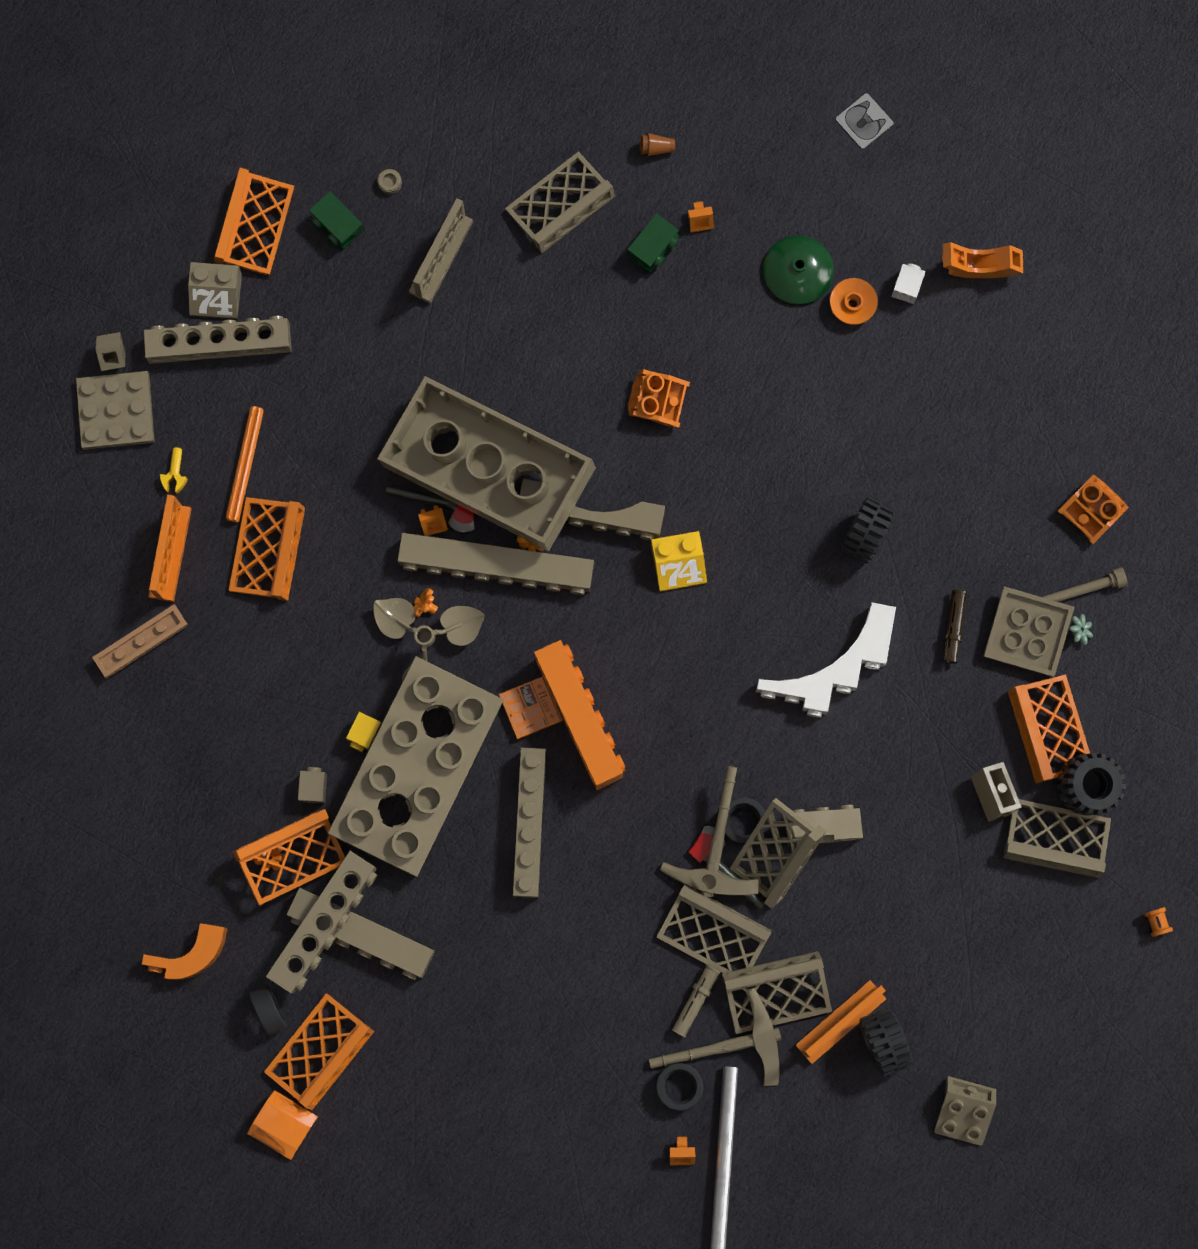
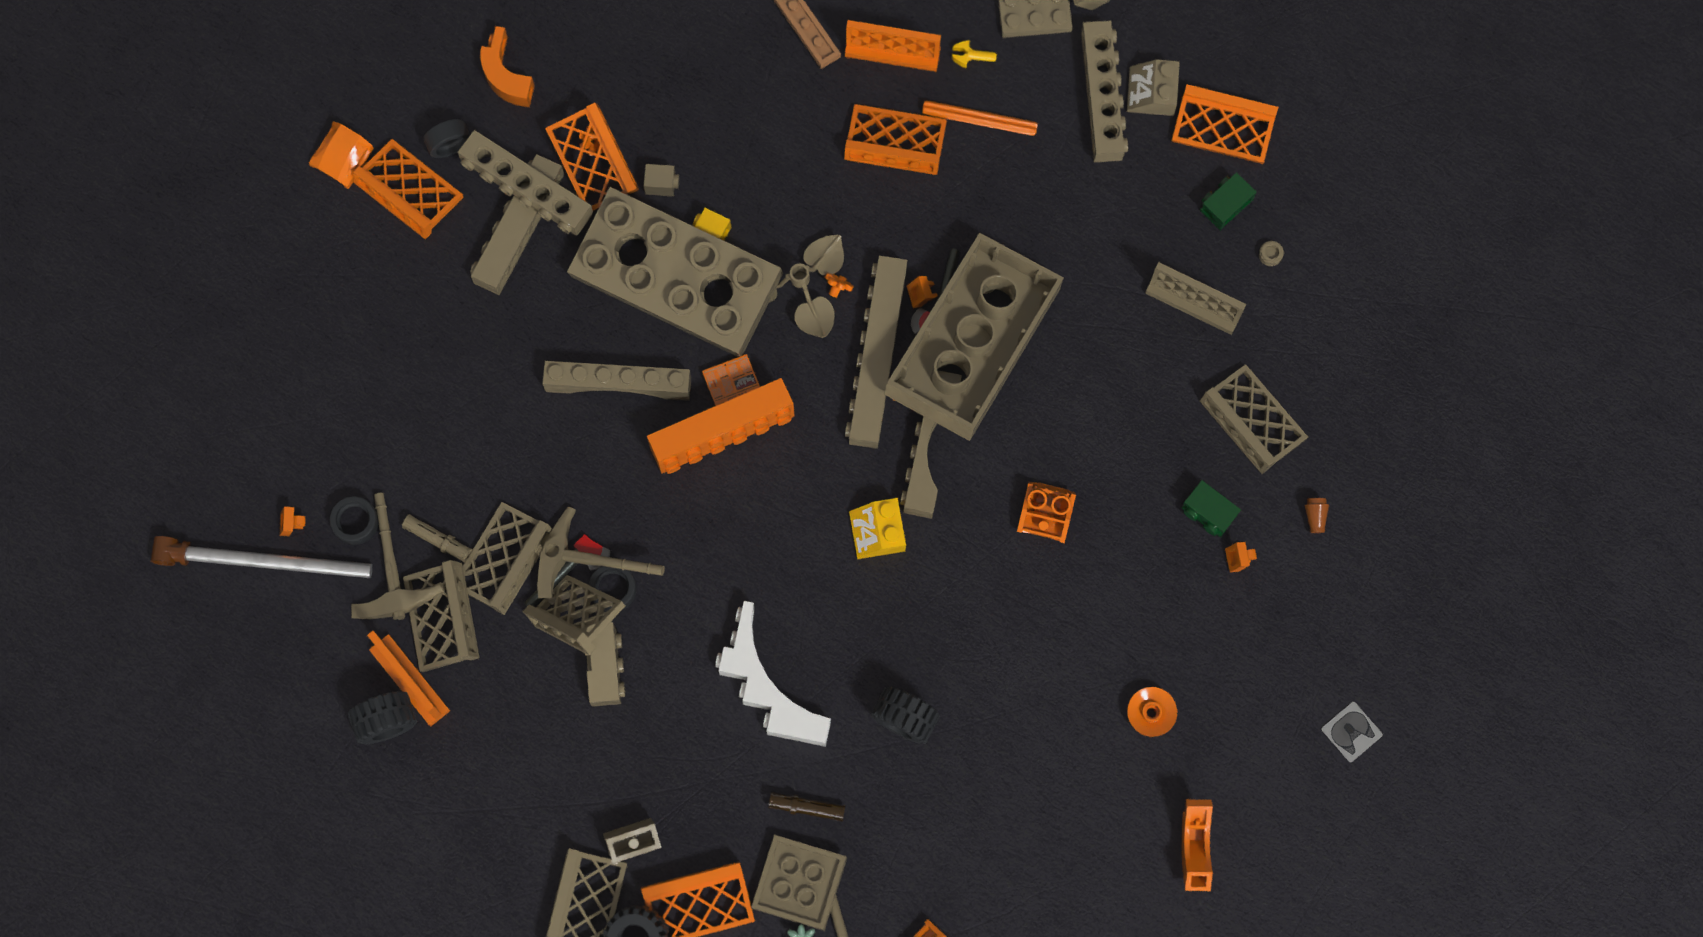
camera: 90 degrees right, 5 degrees down
dark green dish [763,236,834,305] -> none
white brick [891,264,926,304] -> none
dark tan bracket [934,1076,996,1146] -> none

